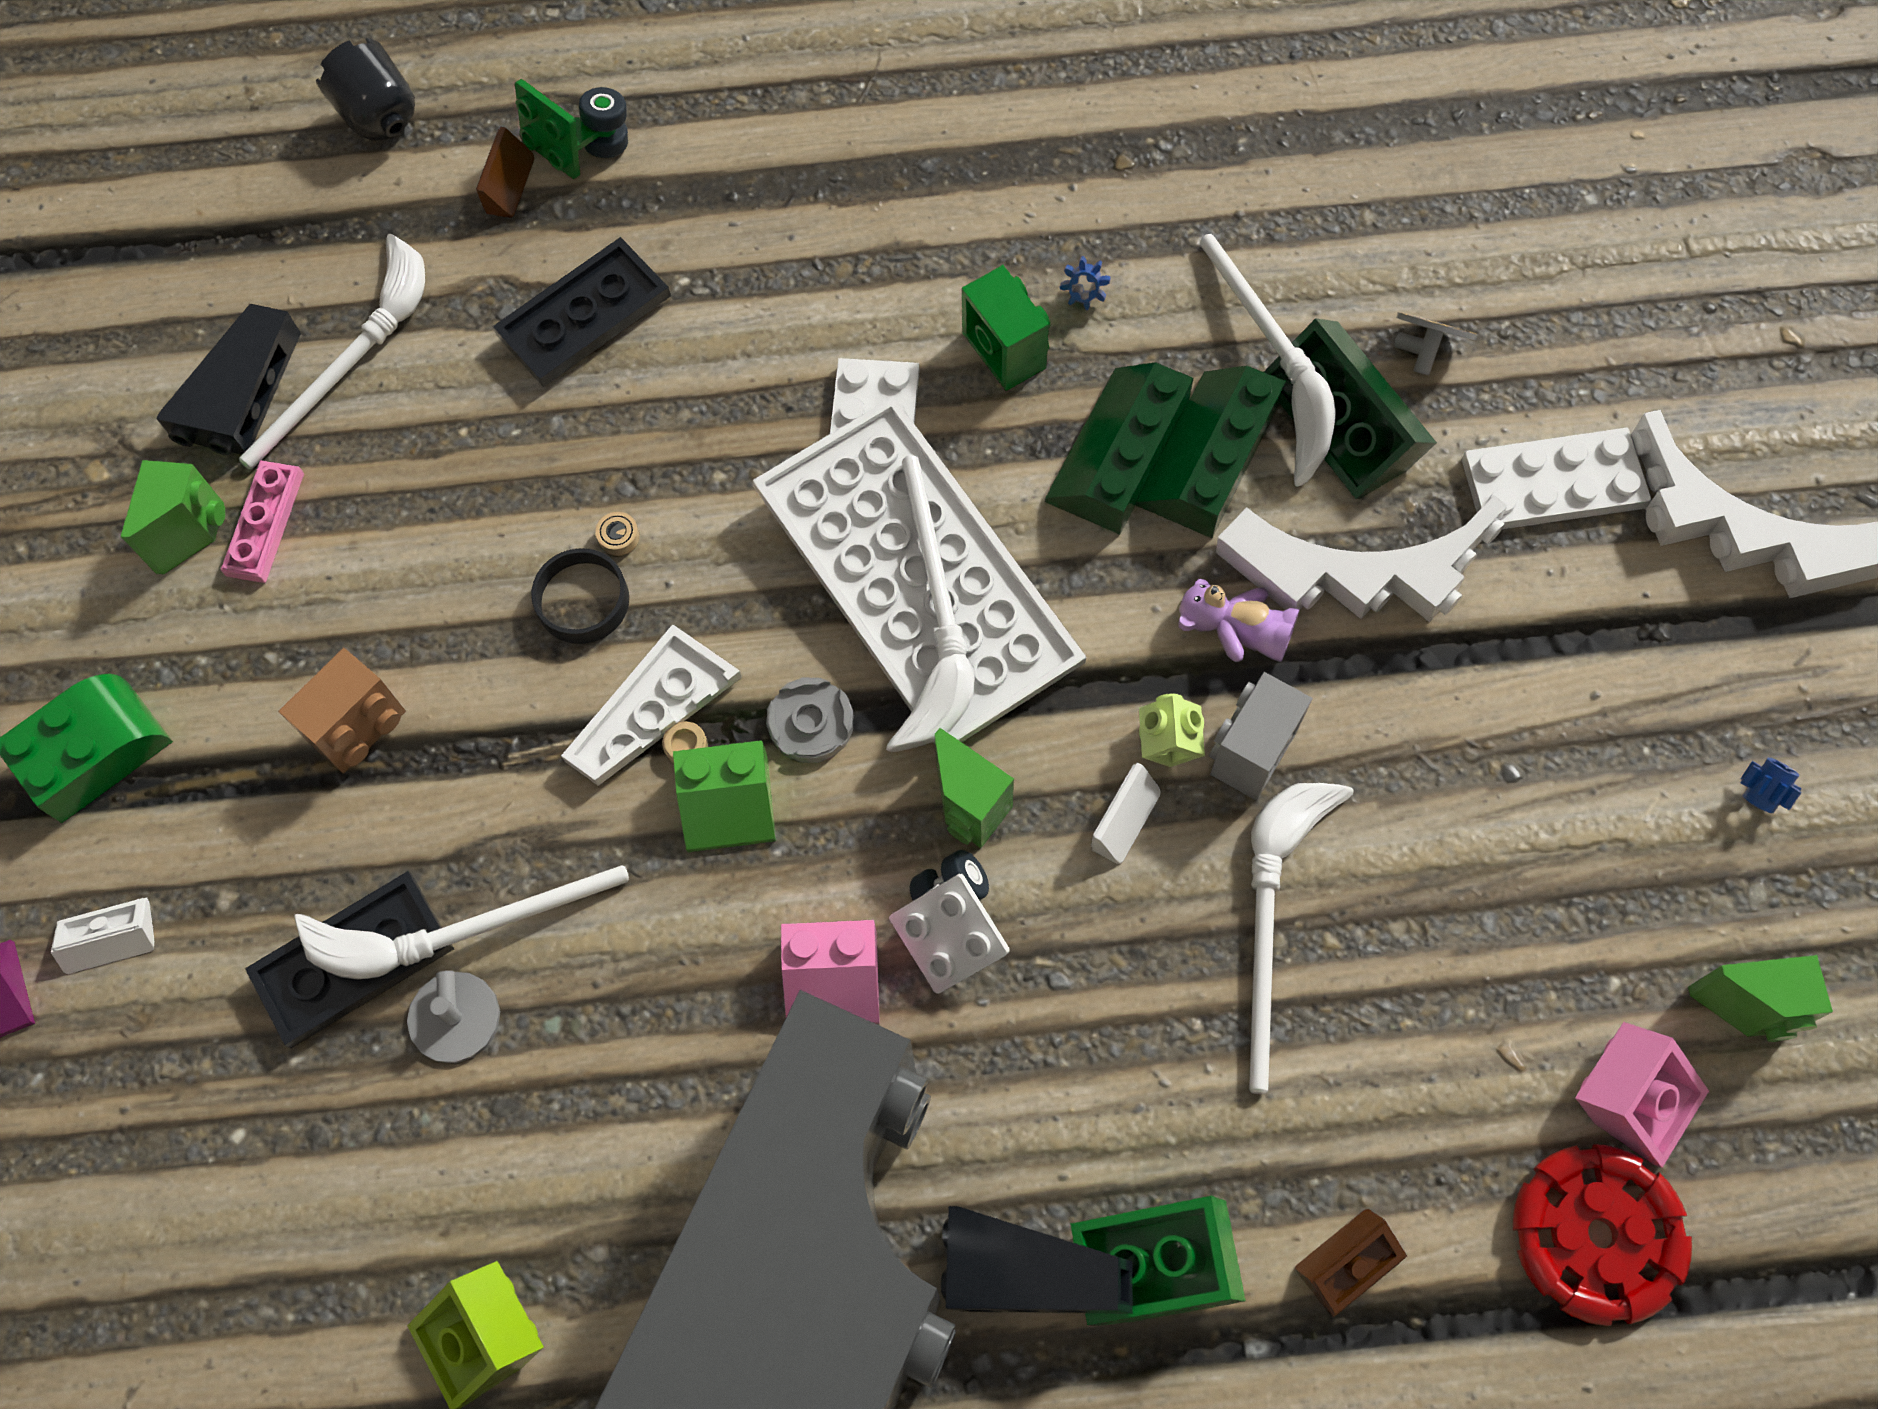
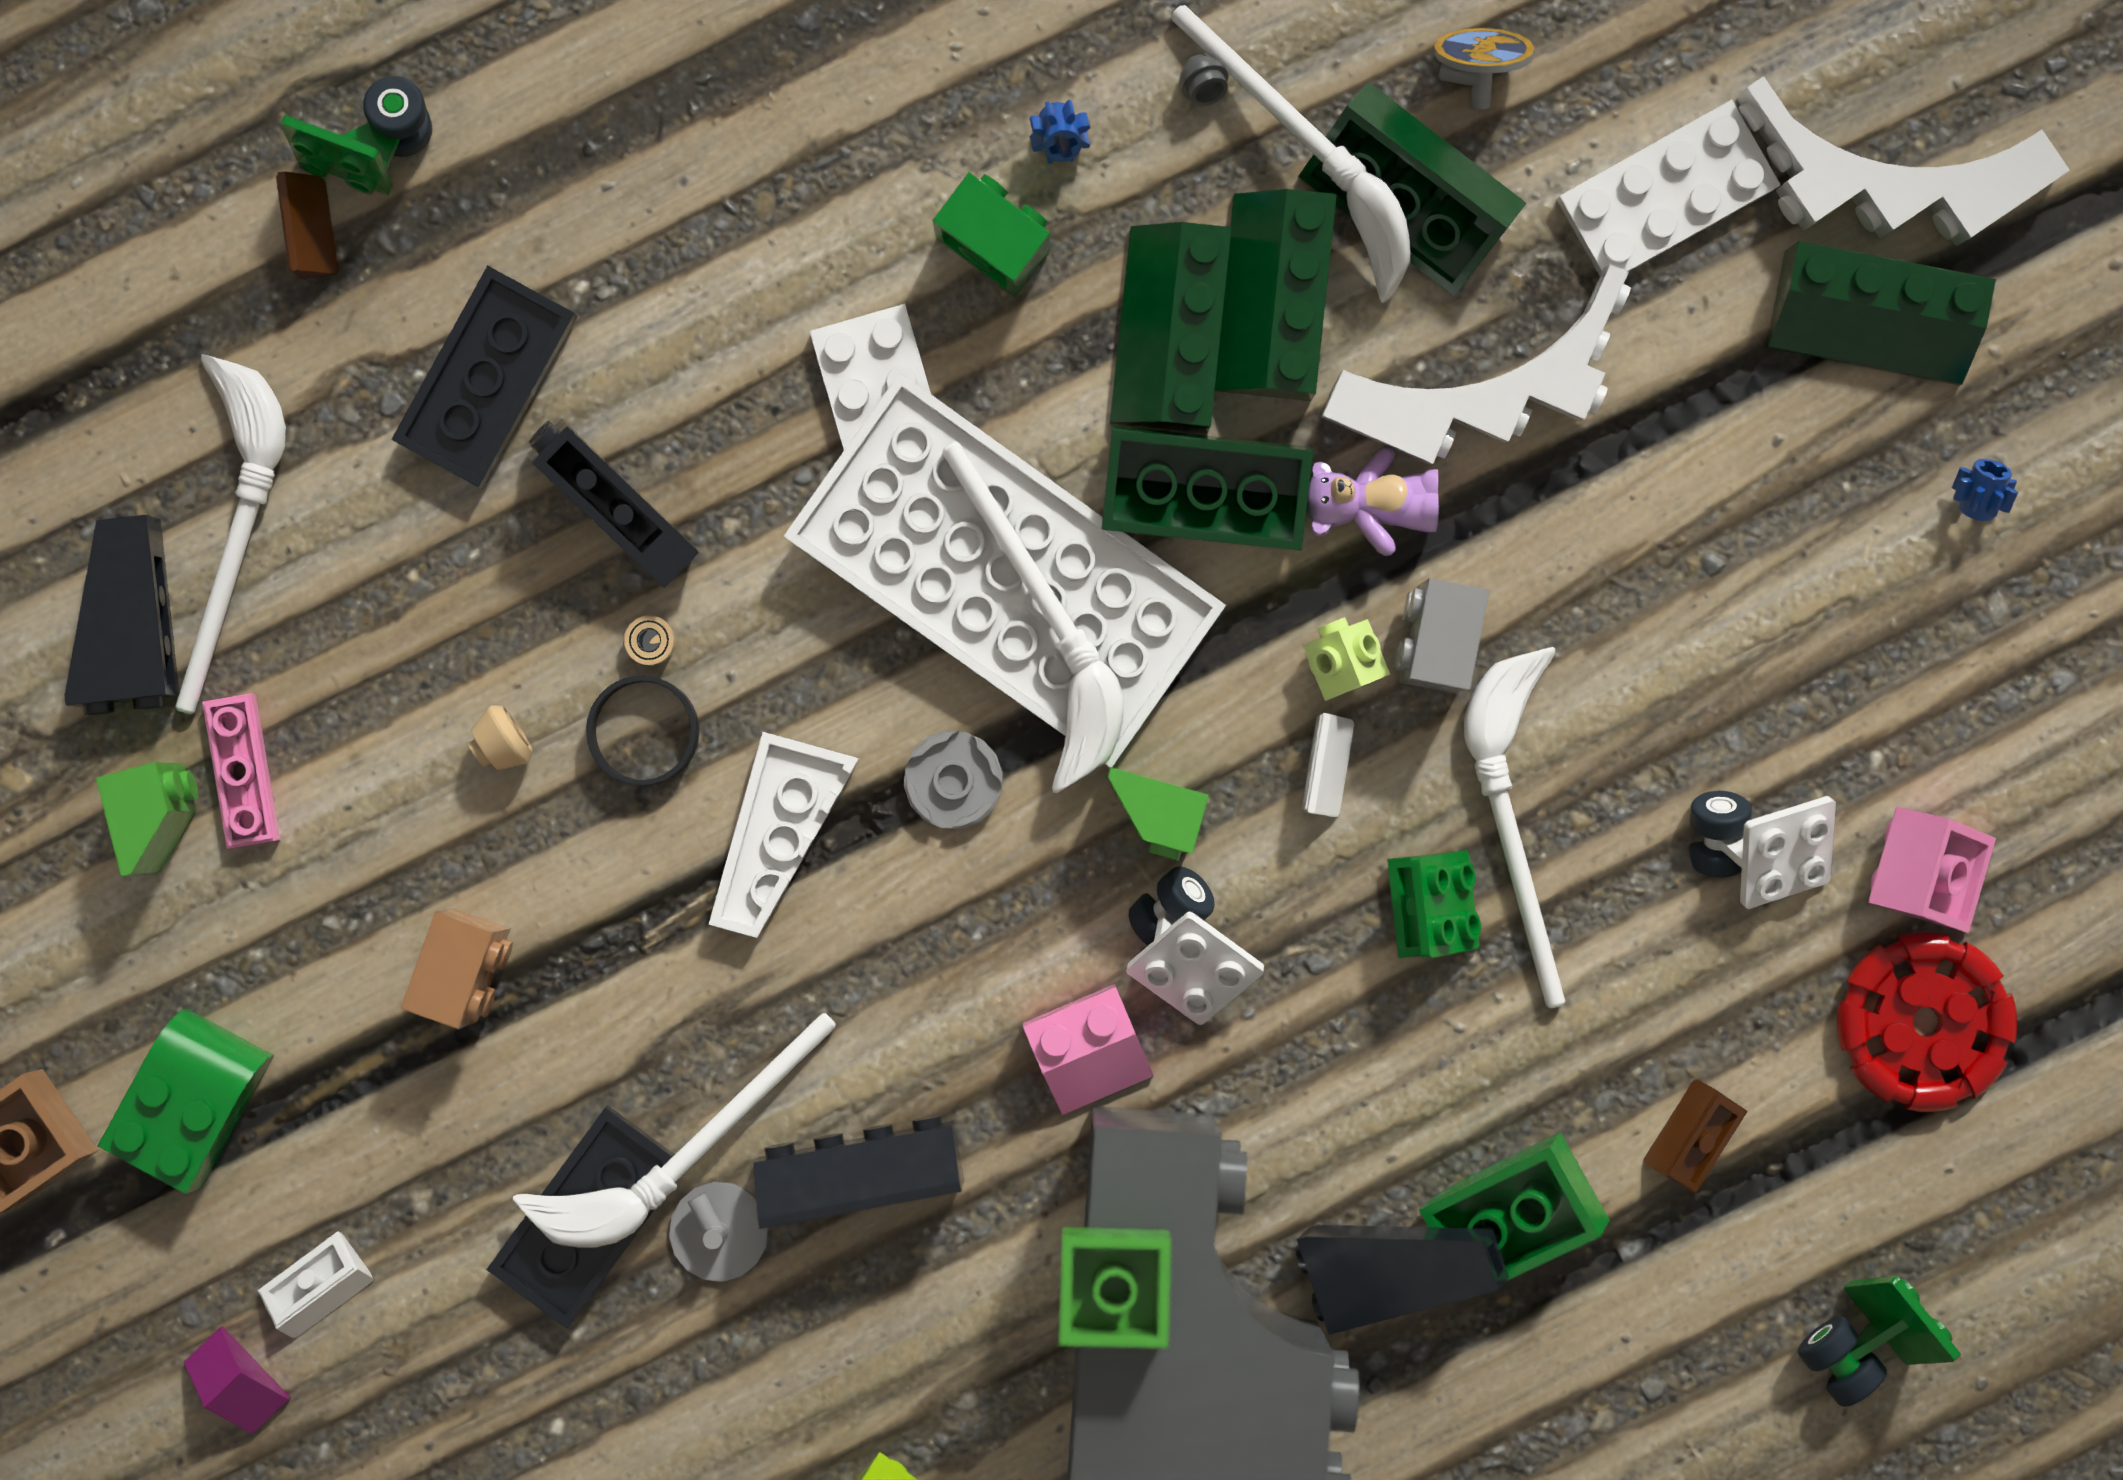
camera: 30 degrees left, 20 degrees up
black cylinder [316,38,415,140] -> none
tan tile [662,721,708,764] -> none
bright green slope [673,740,776,852] -> none
bright green slope [1688,955,1833,1042] -> none
none -> tan cone [468,705,533,770]
none -> black slope [528,419,699,588]
none -> black slope [754,1115,964,1229]
none -> bright green brick [1059,1227,1171,1348]
none -> dark green slope [1101,426,1313,551]
none -> dark grey plate [1179,54,1229,106]
none -> green bracket [1387,850,1481,958]
none -> white plate [1690,791,1836,909]
none -> dark green slope [1766,241,1996,386]

